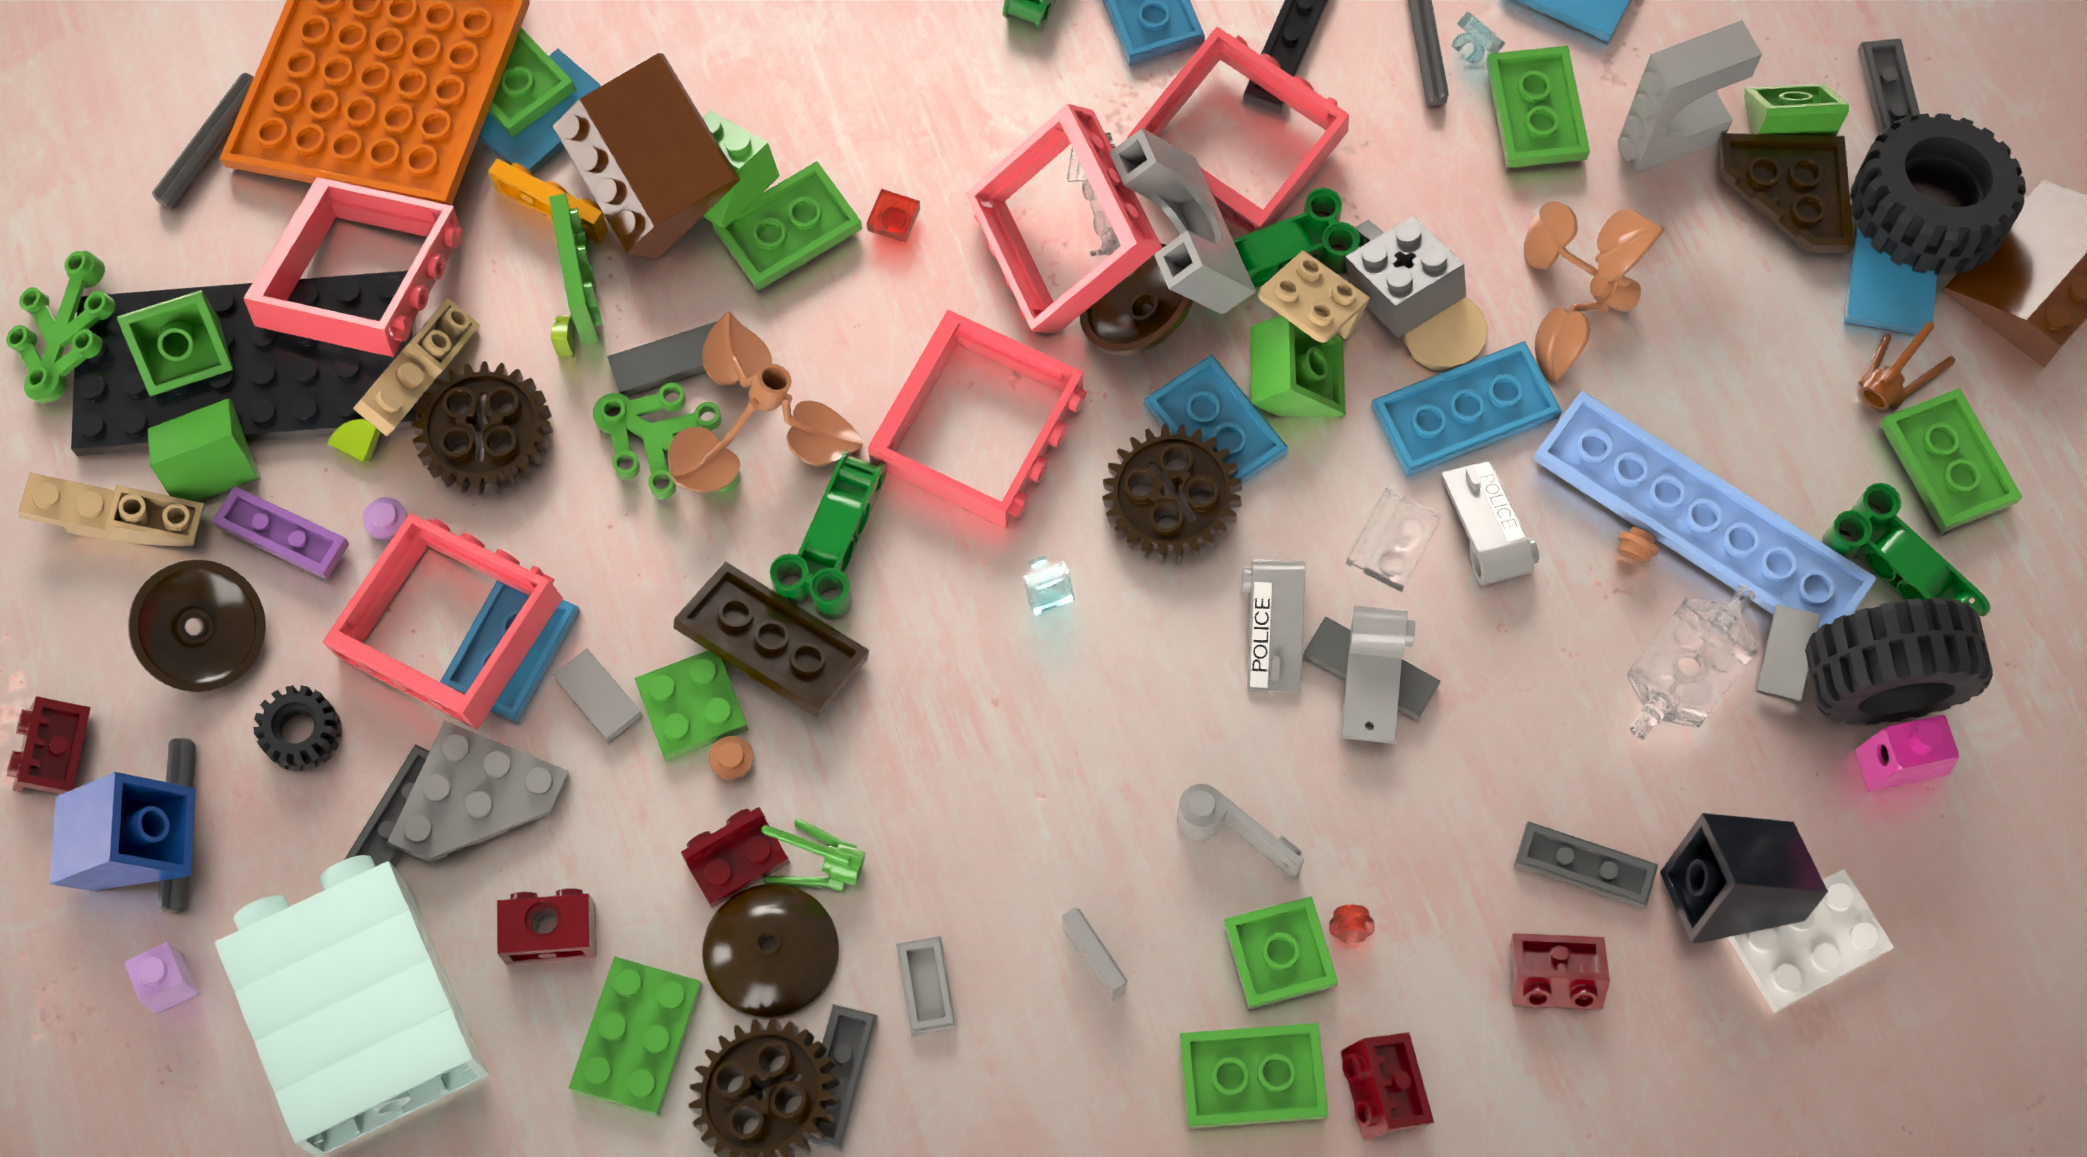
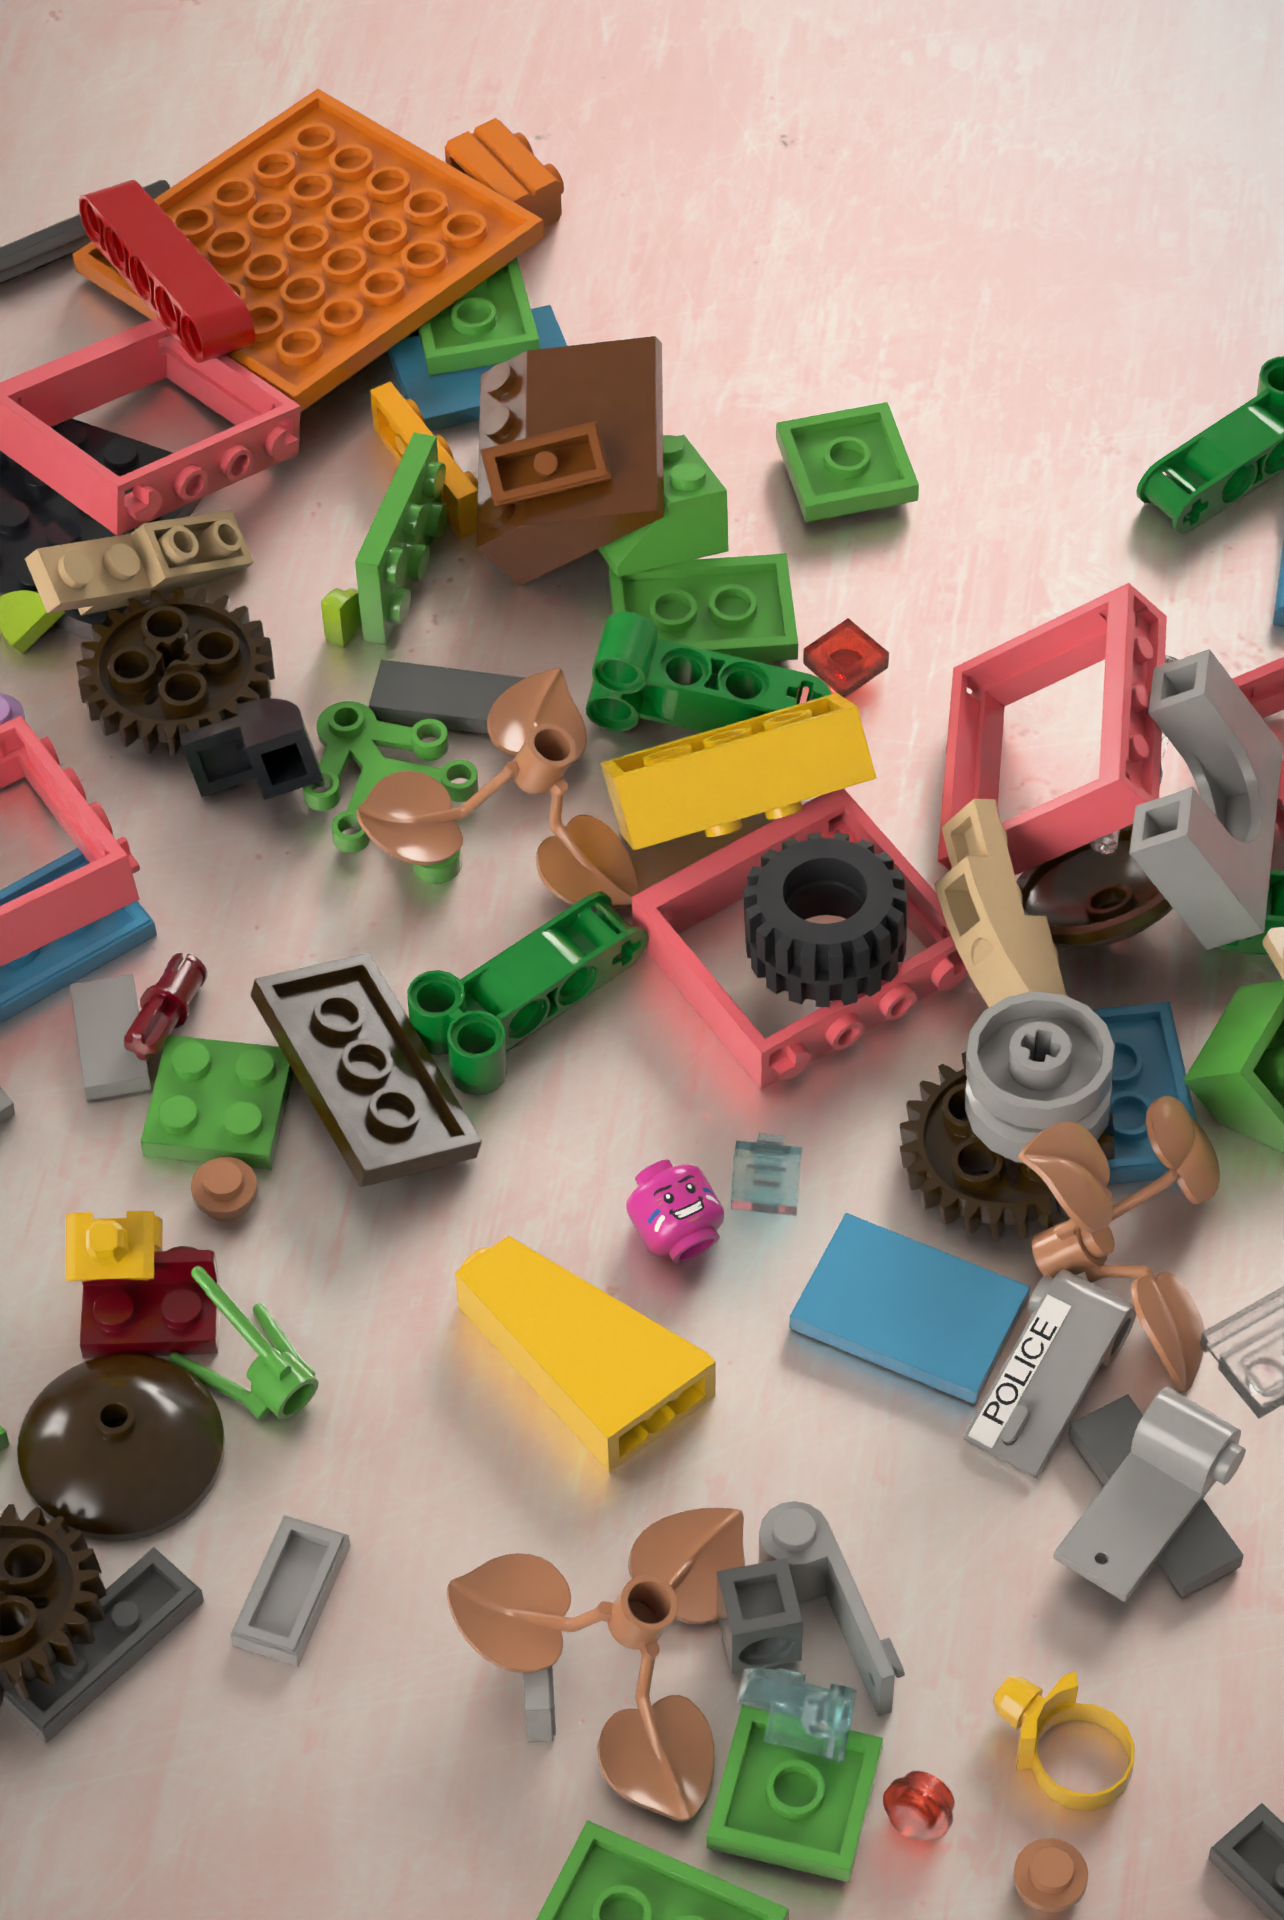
camera: 30 degrees right, 15 degrees down
none -> yellow piece [66,1211,163,1282]
none -> red beam [79,180,255,363]
none -> dark red axle [124,953,207,1060]
none -> black brick [180,698,323,800]
none -> nougat plant [446,1508,745,1822]
none -> yellow slope [455,1235,716,1472]
none -> dark orange slope [480,421,611,508]
none -> green piece [586,612,832,732]
none -> yellow brick [600,693,877,851]
none -> dark pink head [626,1159,724,1263]
none -> dark grey brick [717,1558,803,1674]
none -> clear light blue piece [737,1668,857,1763]
none -> black tyre [743,833,907,1007]
none -> bright green plate [776,402,919,522]
none -> dark azure tile [789,1213,1030,1405]
none -> tan slope [934,799,1067,1008]
none -> light grey wheel [965,991,1115,1163]
none -> yellow piece [993,1671,1135,1810]
none -> nougat plate [1013,1838,1088,1913]
none -> nougat plant [1017,1096,1220,1394]

